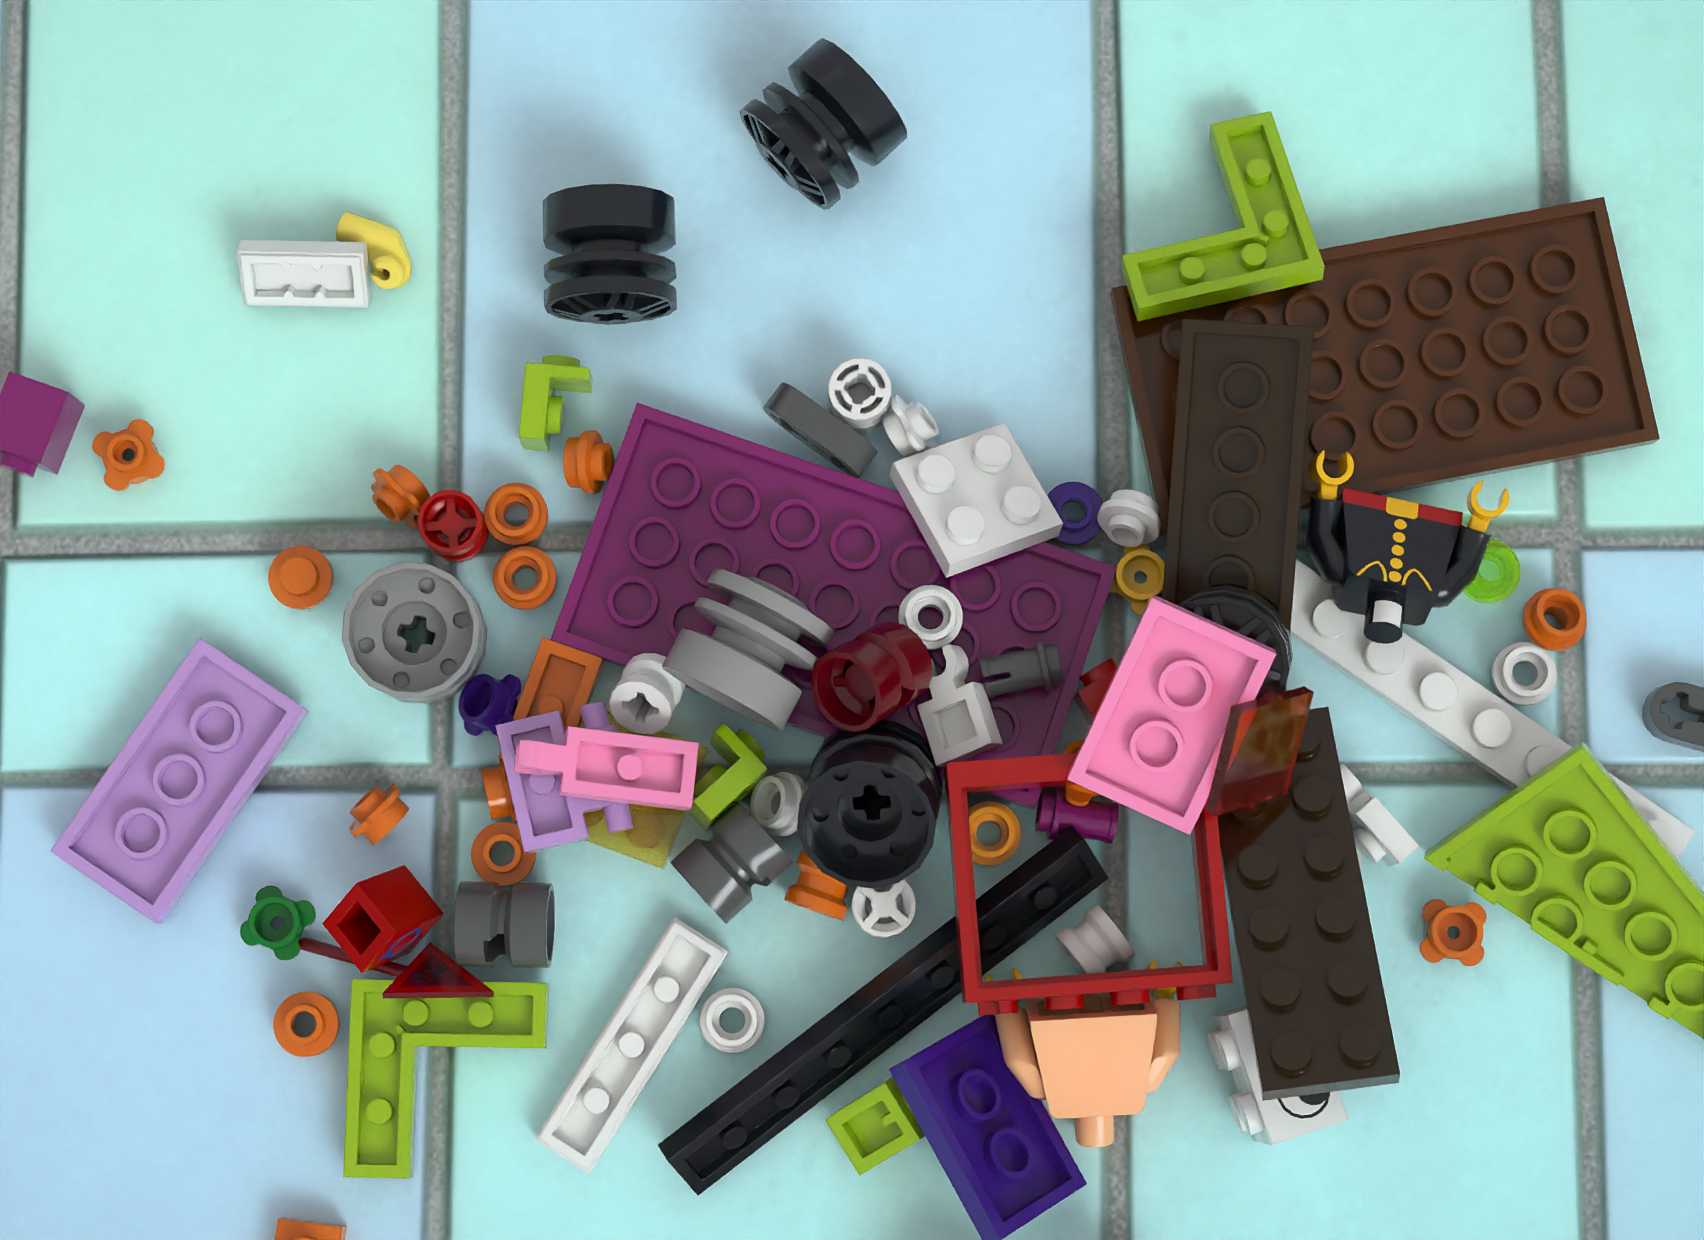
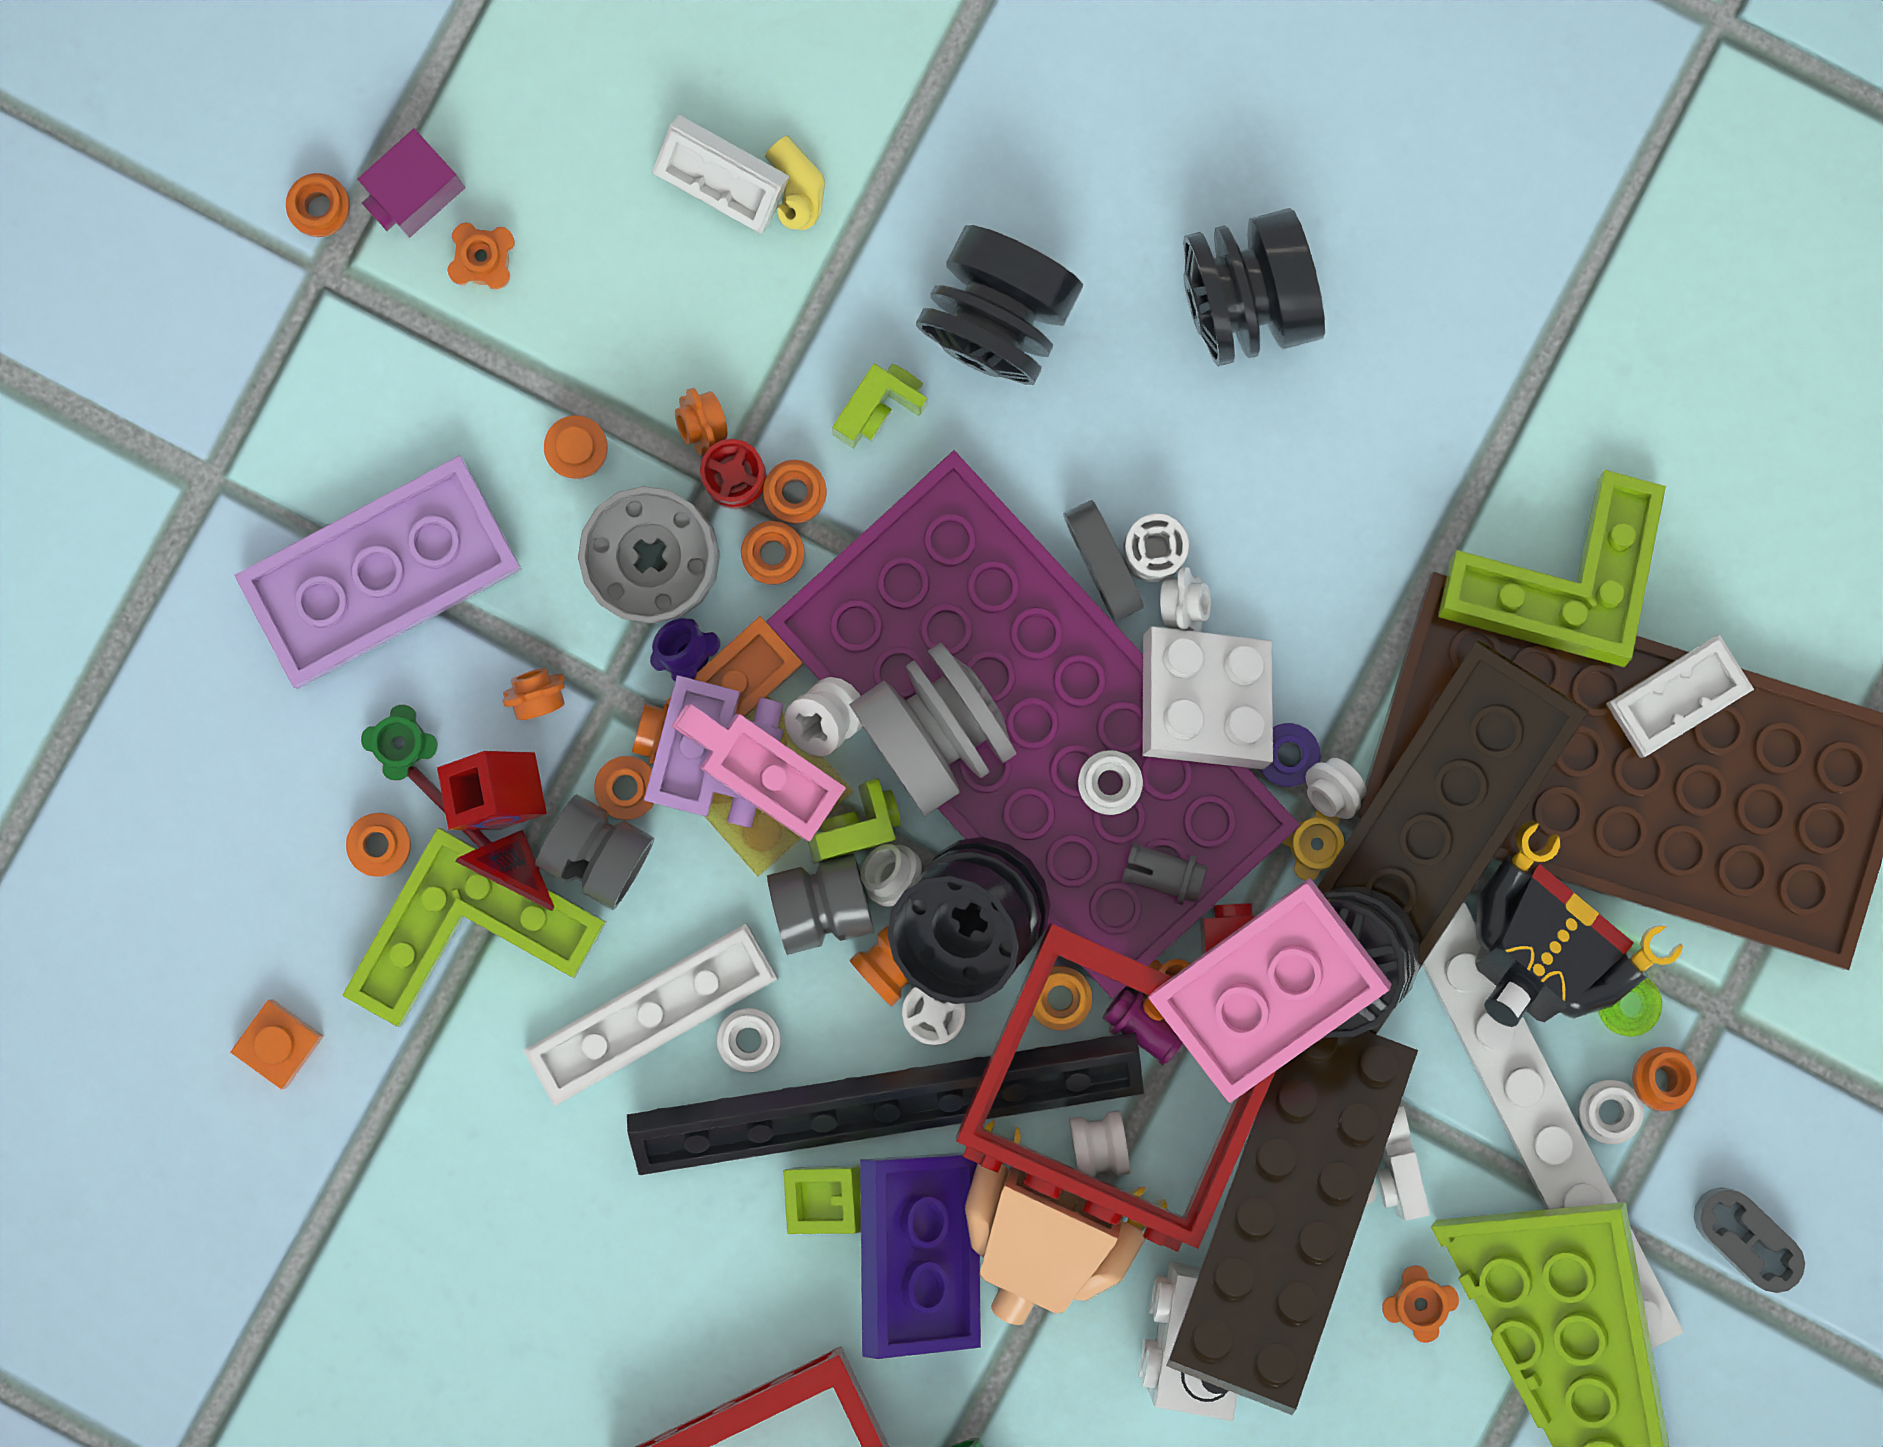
camera: 30 degrees right, 5 degrees up
orange plate [563,430,614,494] -> none
dark red wheel [811,621,932,732] -> none
white plate [917,644,1003,767] -> none
clear red piece [1205,686,1314,816] -> none
none -> white plate [1606,635,1754,758]

